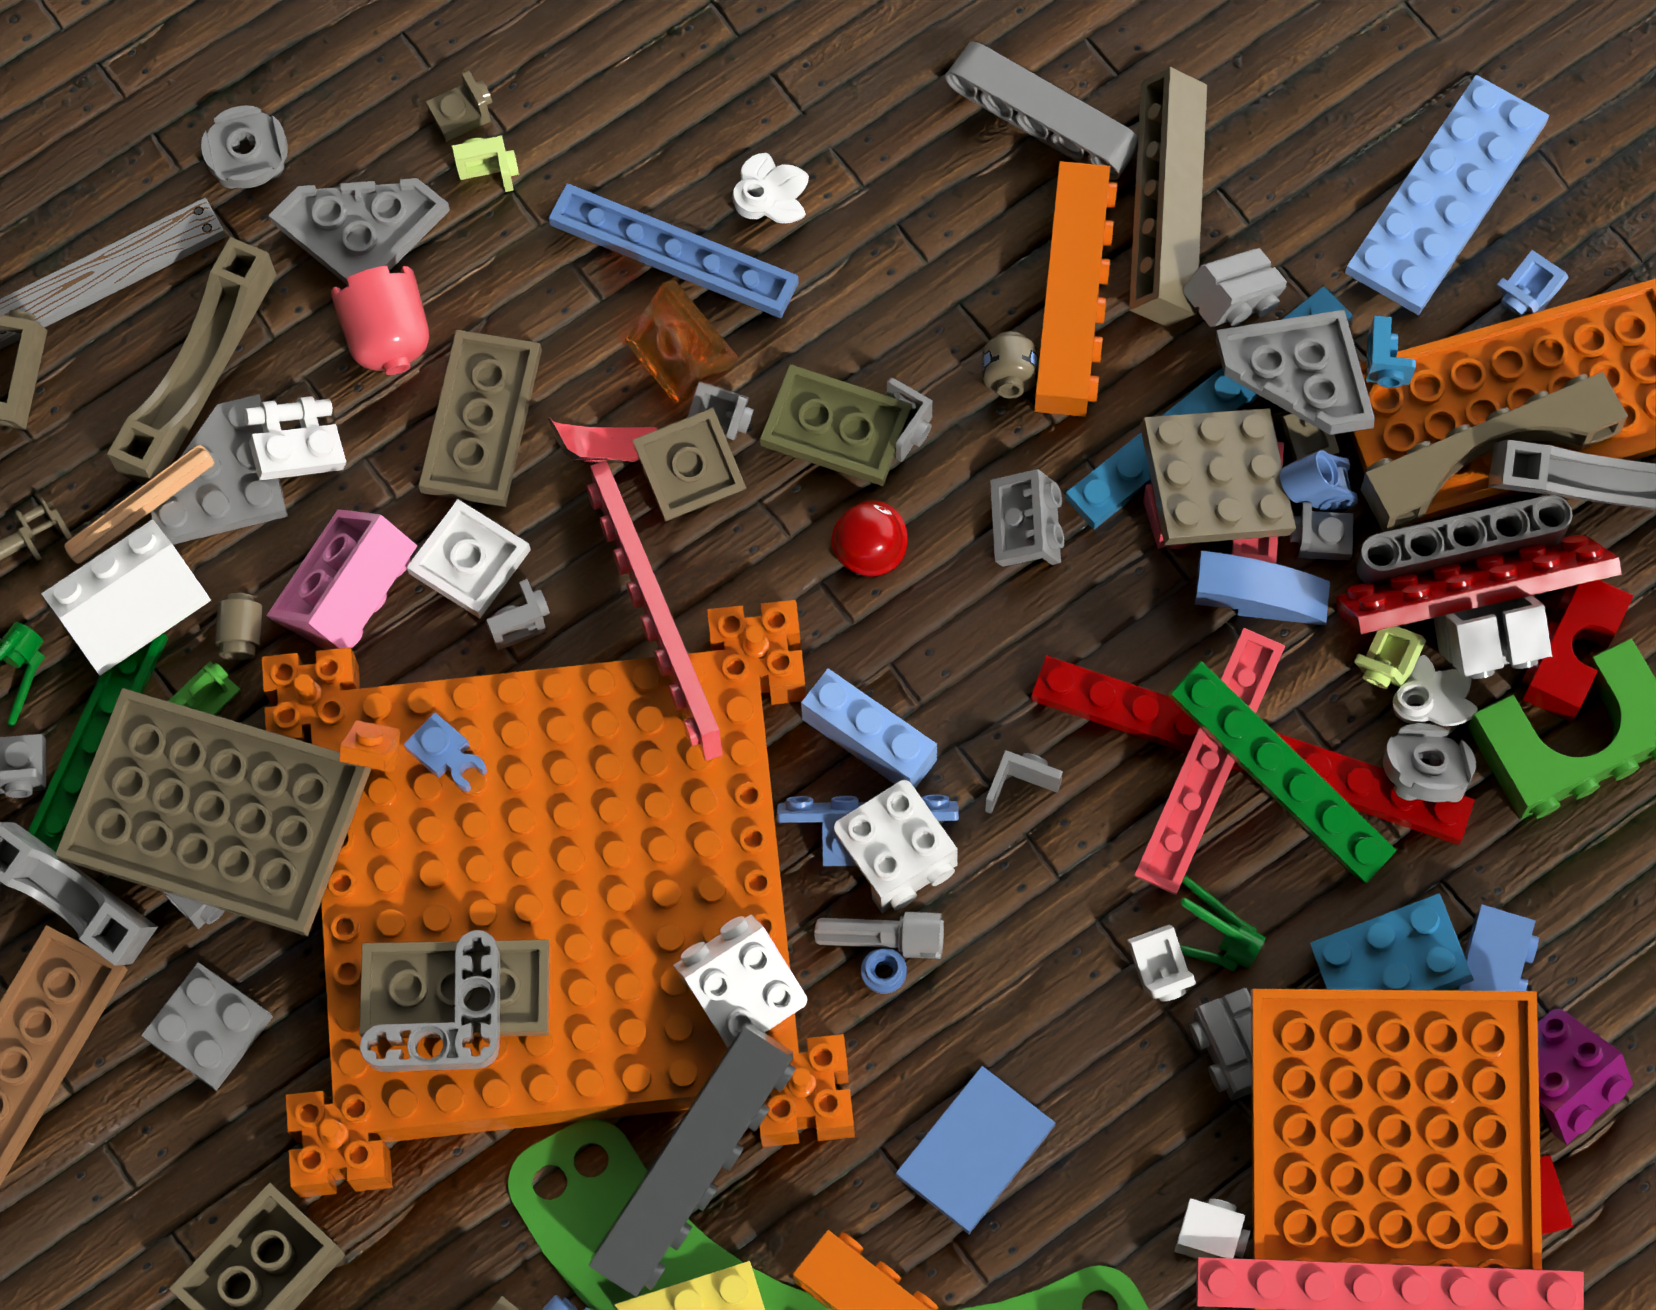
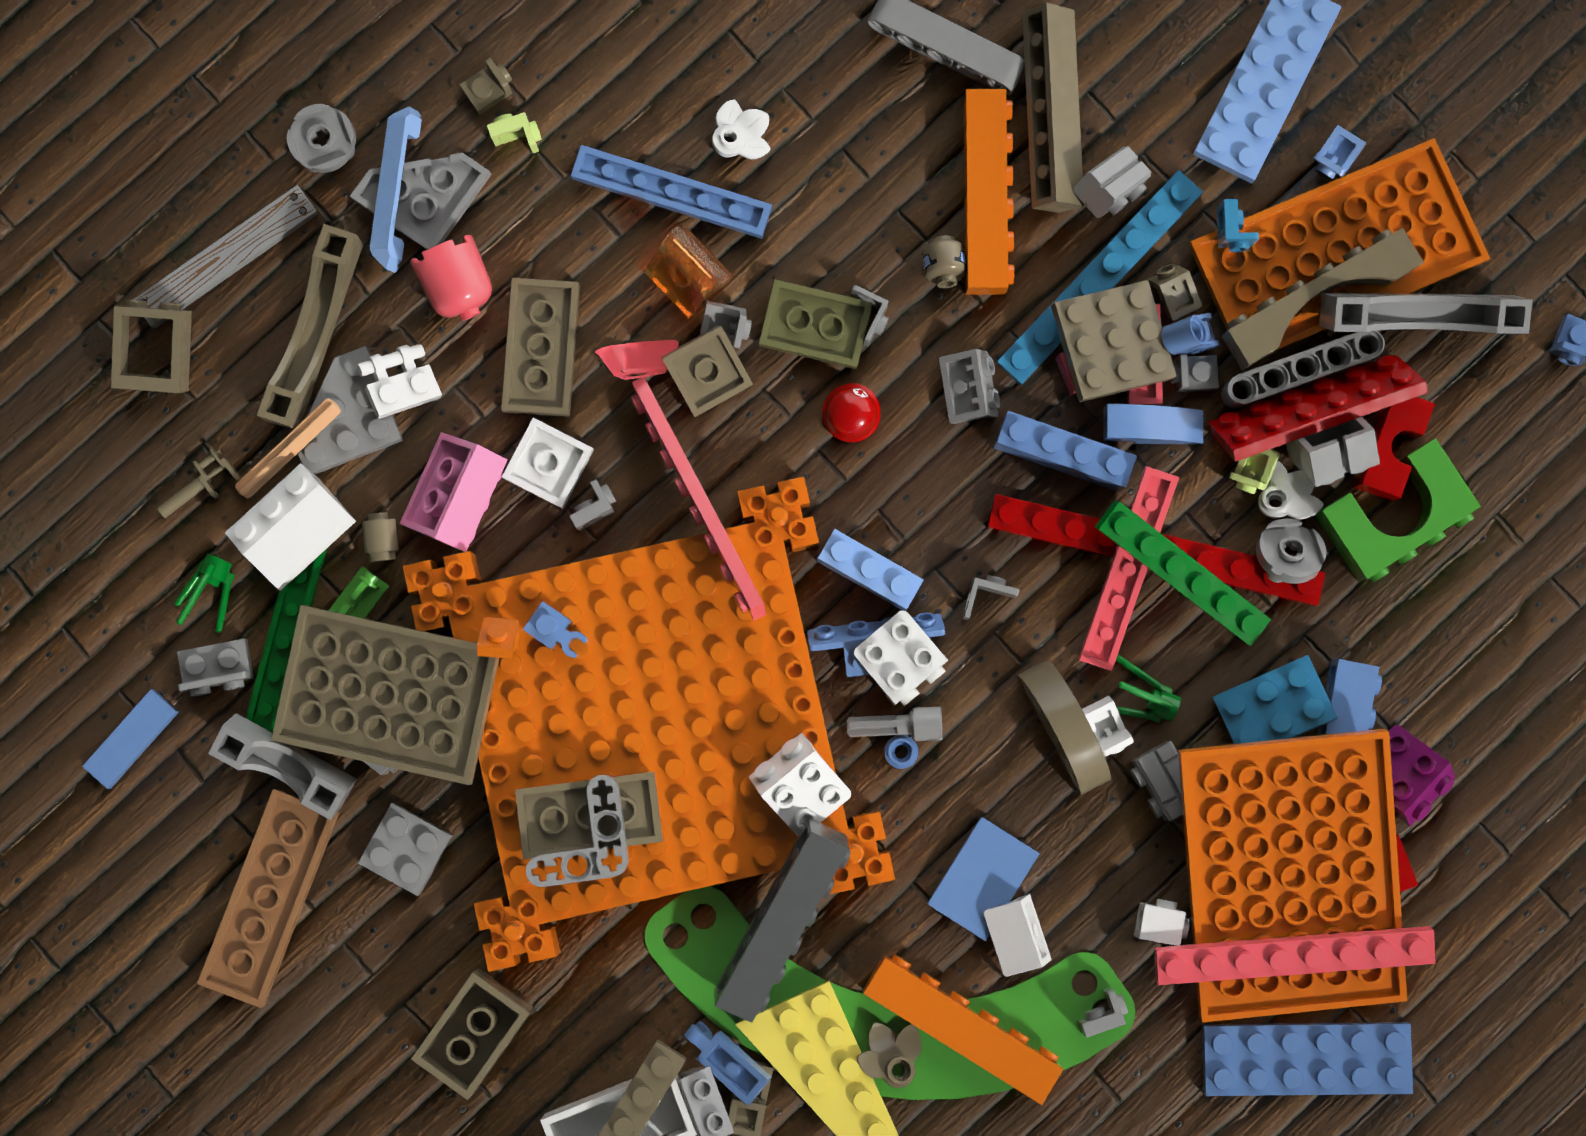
camera: 10 degrees left, 15 degrees up
light grey plate [1215,310,1375,435] -> none
none -> light blue piece [370,107,422,273]
none -> white panel [984,894,1052,977]
none -> medium blue brick [993,411,1137,492]
none -> dark tan window [1017,660,1111,796]

